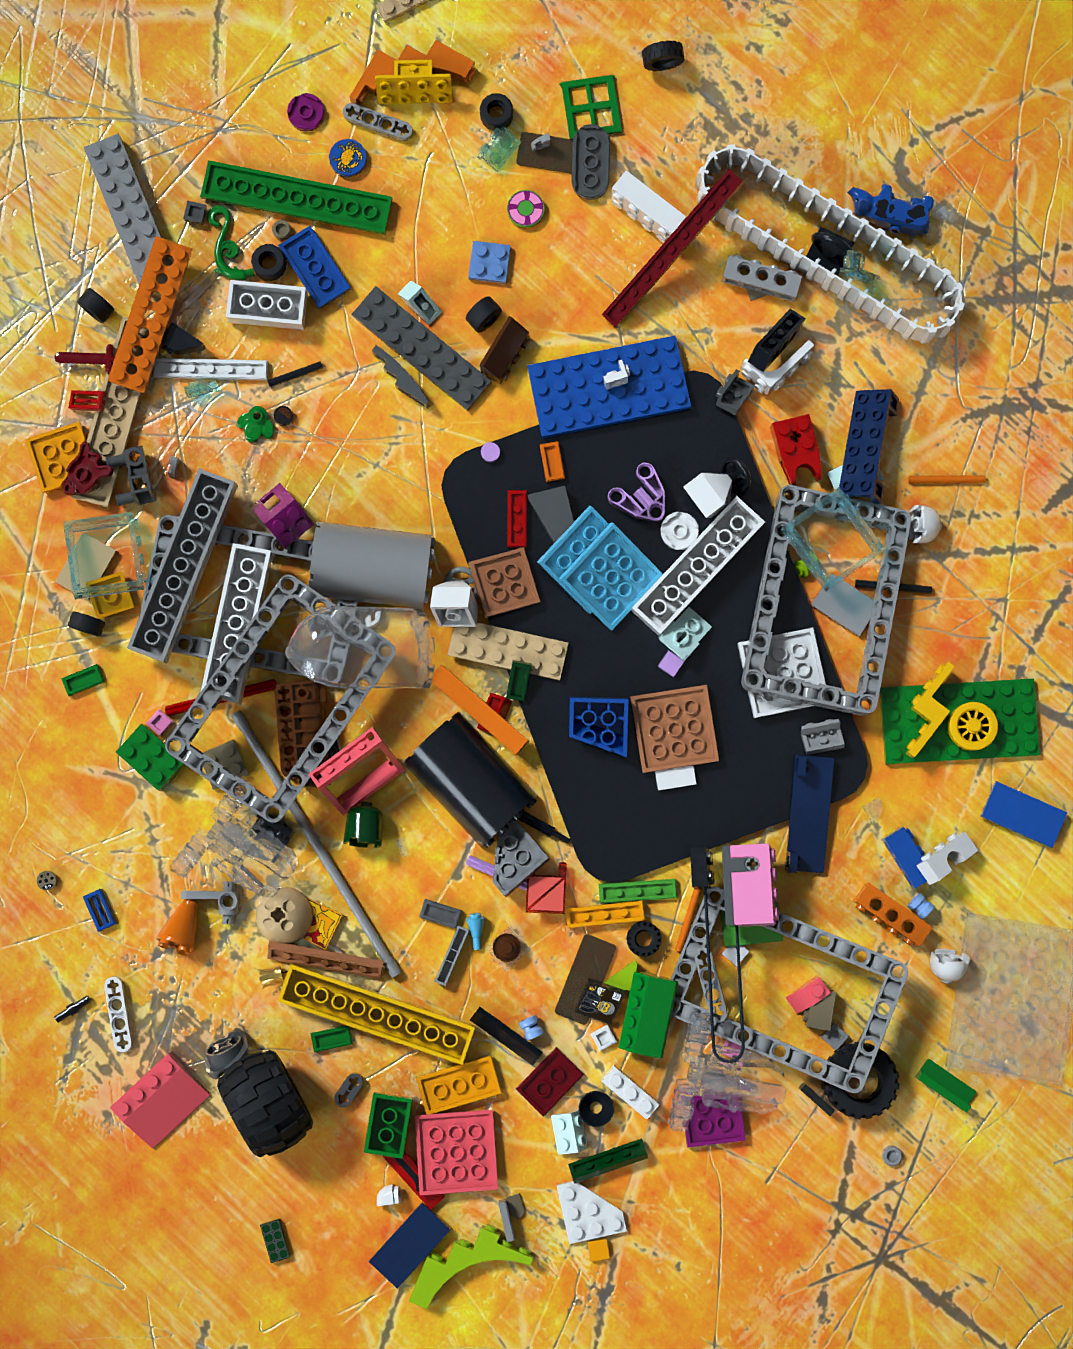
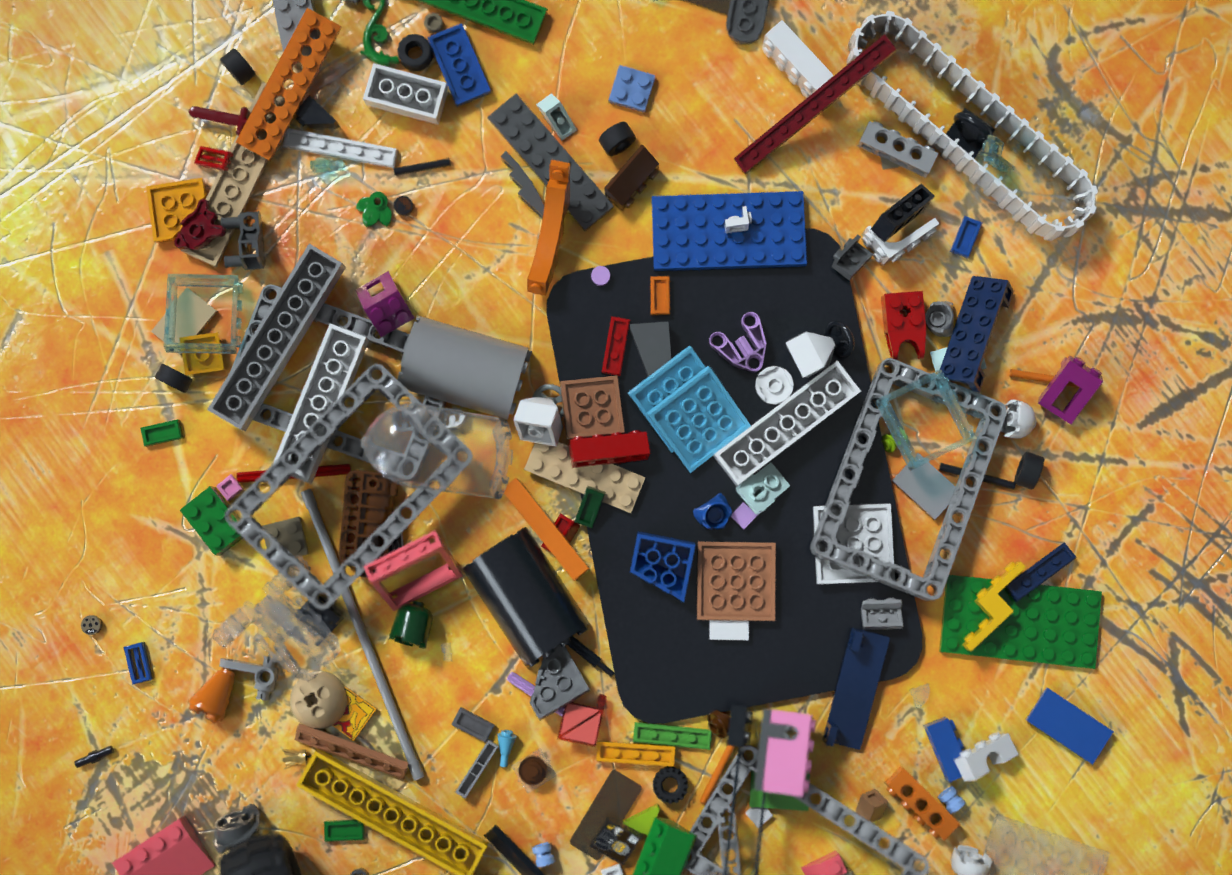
camera: 10 degrees right, 0 degrees up
white beam [104,976,133,1052] -> none
light grey tile [168,456,181,479] -> none
tile [507,190,545,228] -> none
blue animal [847,184,934,236] -> none
yellow wheel [947,702,998,751] -> none
none -> orange arch [527,160,570,296]
none -> red brick [569,430,650,468]
none -> blue hair [693,493,732,529]
none -> reddish brown plate [707,710,730,739]
none -> medium nougat panel [855,789,888,822]
none -> light grey hair [925,301,954,337]
none -> blue tile [950,216,982,259]
none -> dark blue tile [1004,542,1077,602]
none -> black tyre [1014,452,1044,490]
none -> magenta brick [1038,356,1103,424]

